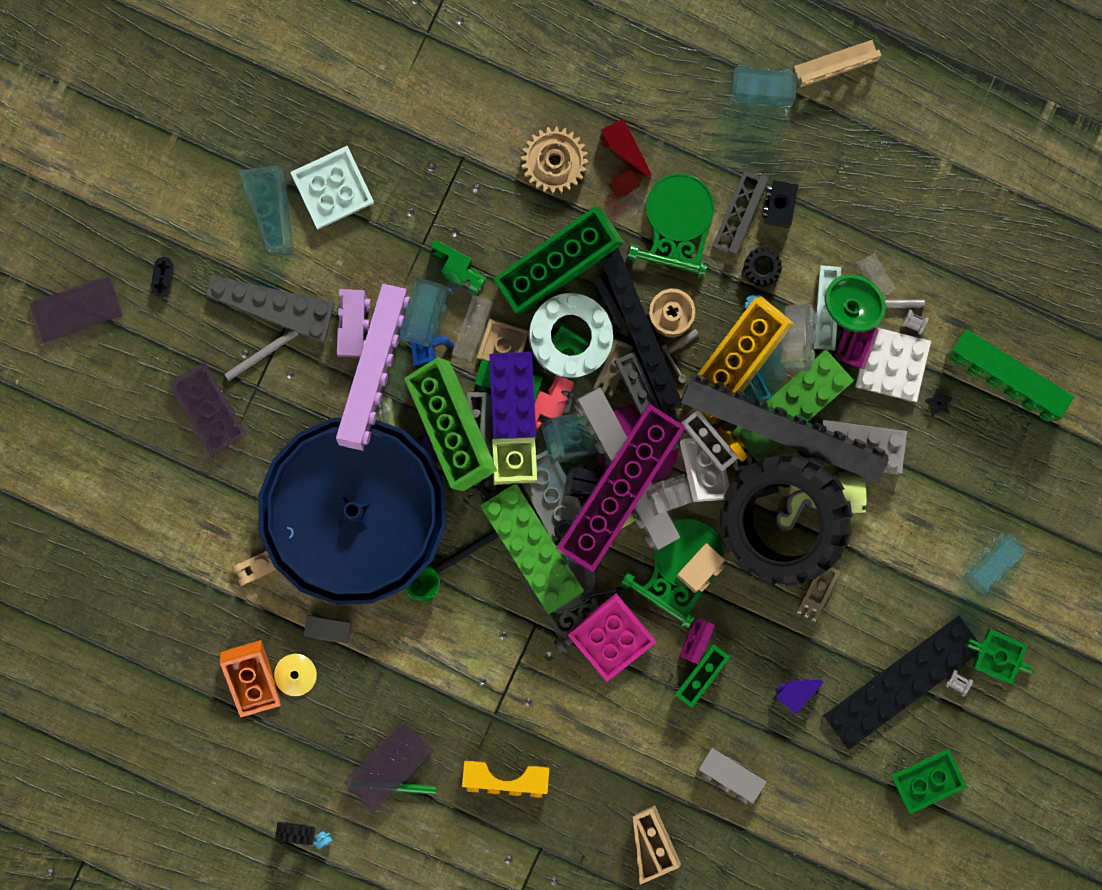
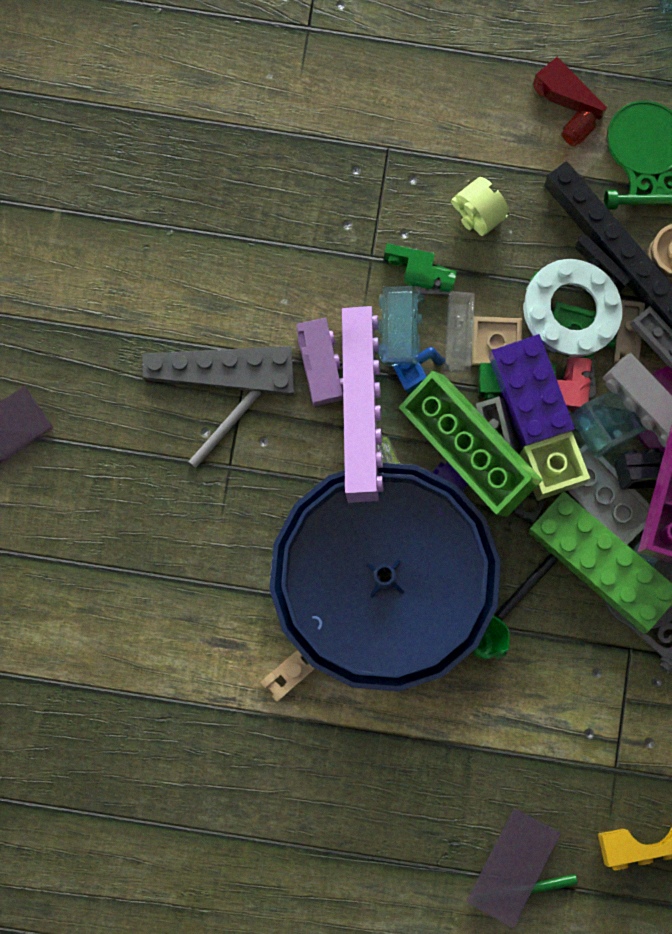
camera: 15 degrees left, 5 degrees down
black beam [151,257,174,298] -> none
clear purple plate [168,362,247,456] -> none
orange slope [220,640,281,718] -> none
clear light blue wedge [238,165,293,254] -> none
light yellow dish [274,654,317,696] -> none
light aqua plate [290,146,374,230] -> none
dark grey slope [304,615,352,643] -> none
green brick [493,206,624,314] -> none
tan gear [521,126,588,194] -> none
black plate [554,519,572,540] -> none
none -> yellowish green brick [451,177,509,236]

